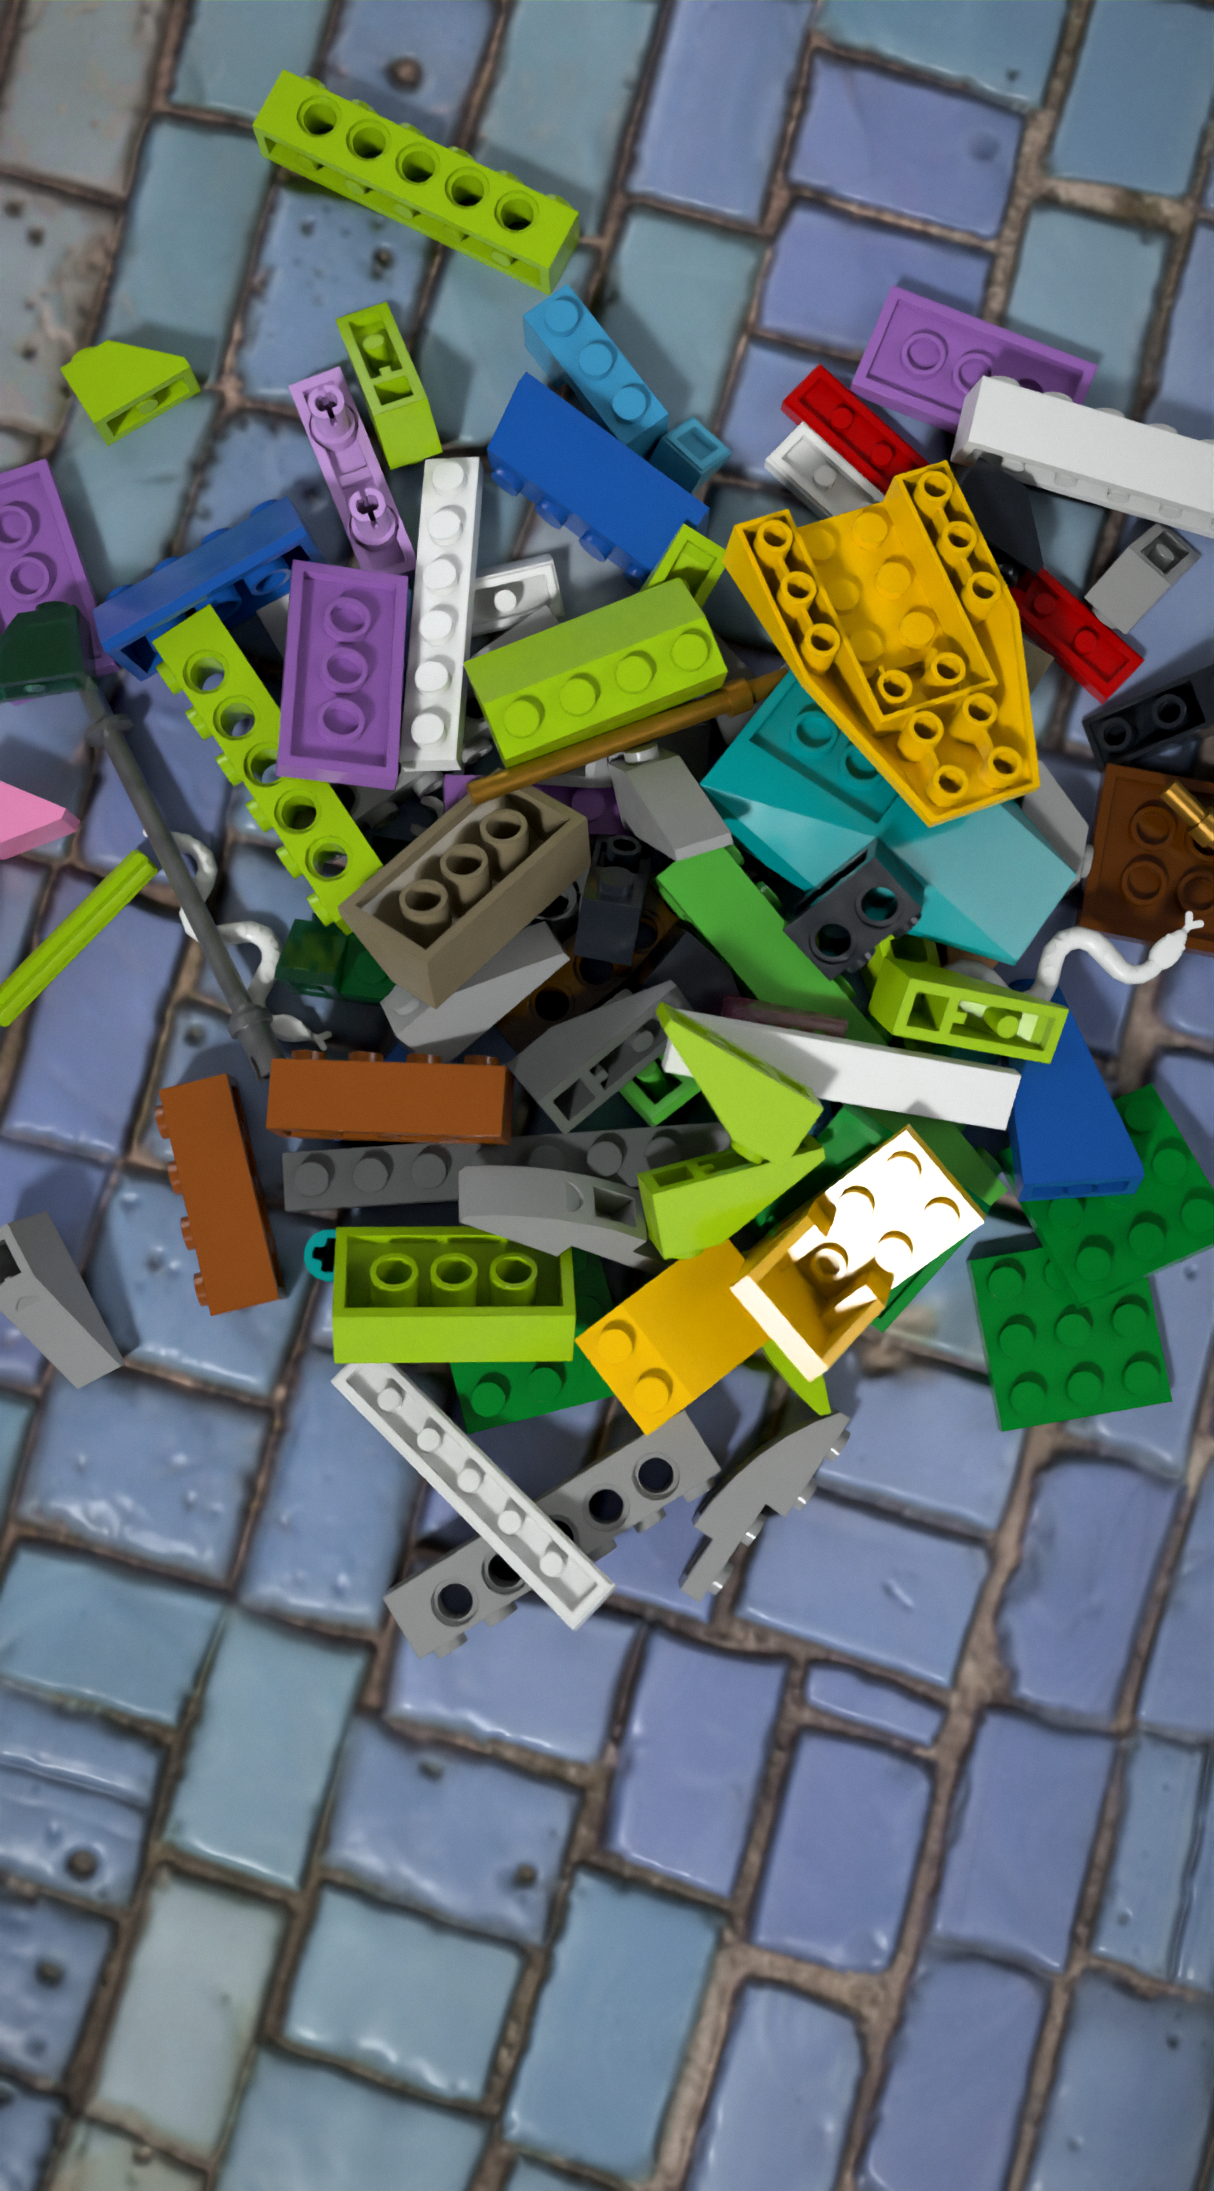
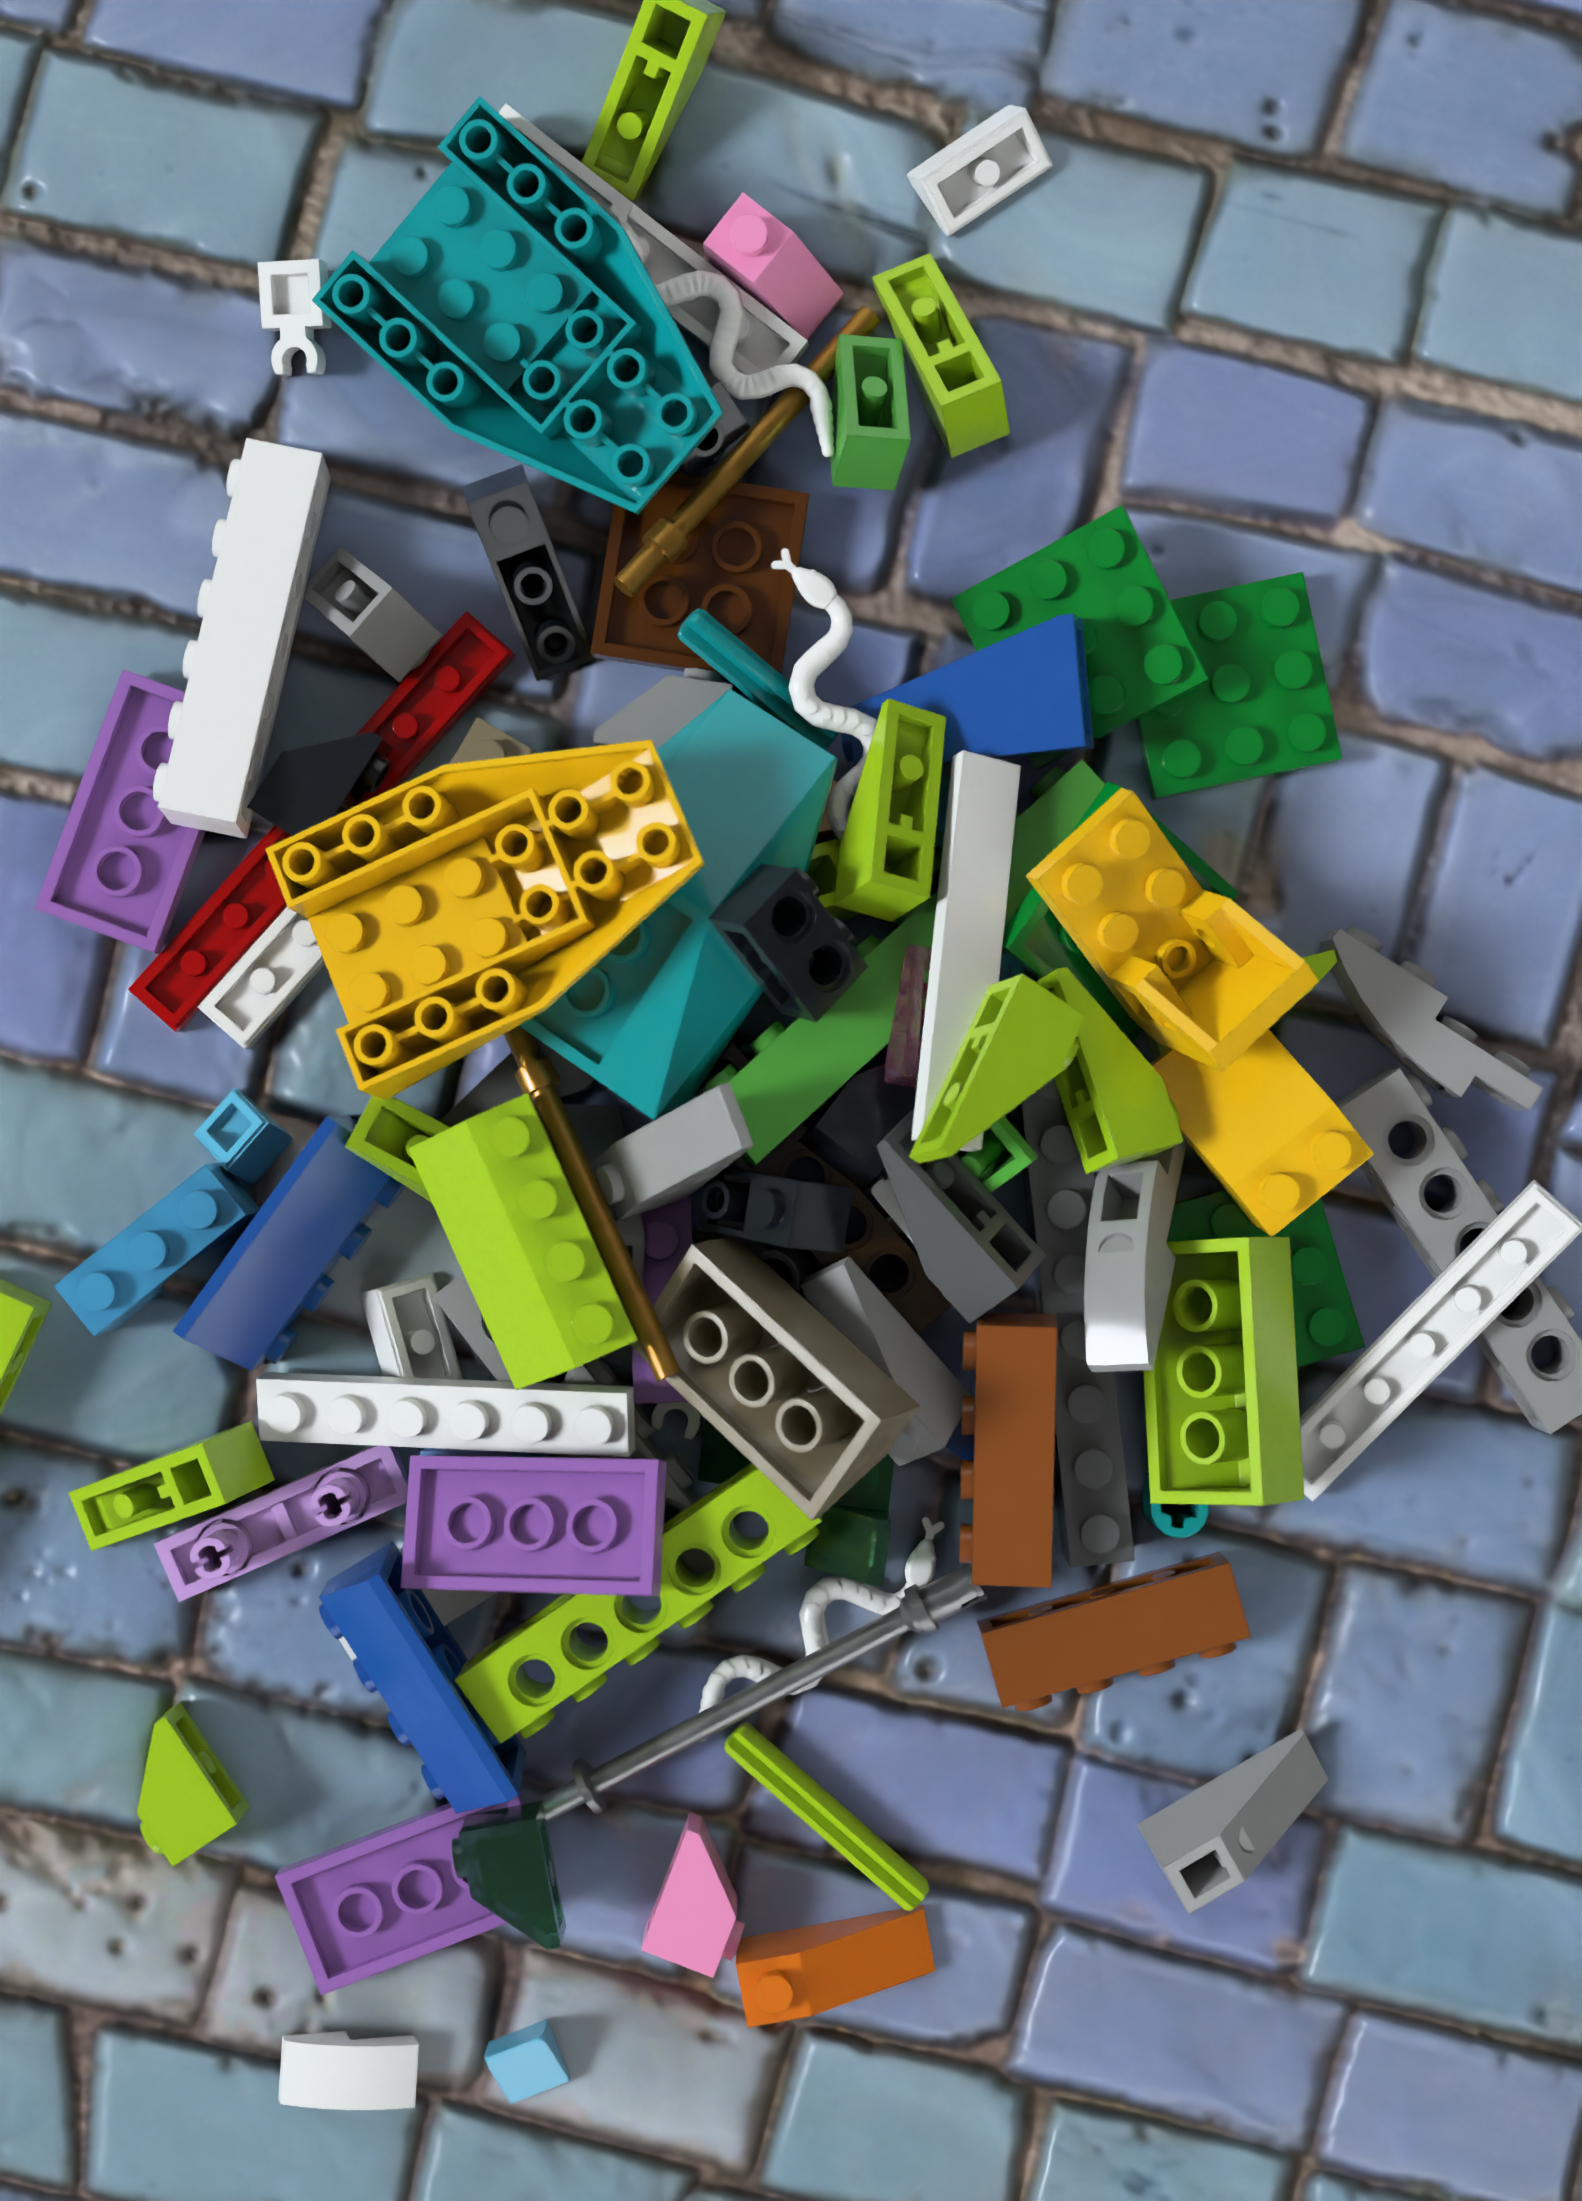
camera: 90 degrees left, 5 degrees up
none -> teal axle [677,608,839,750]

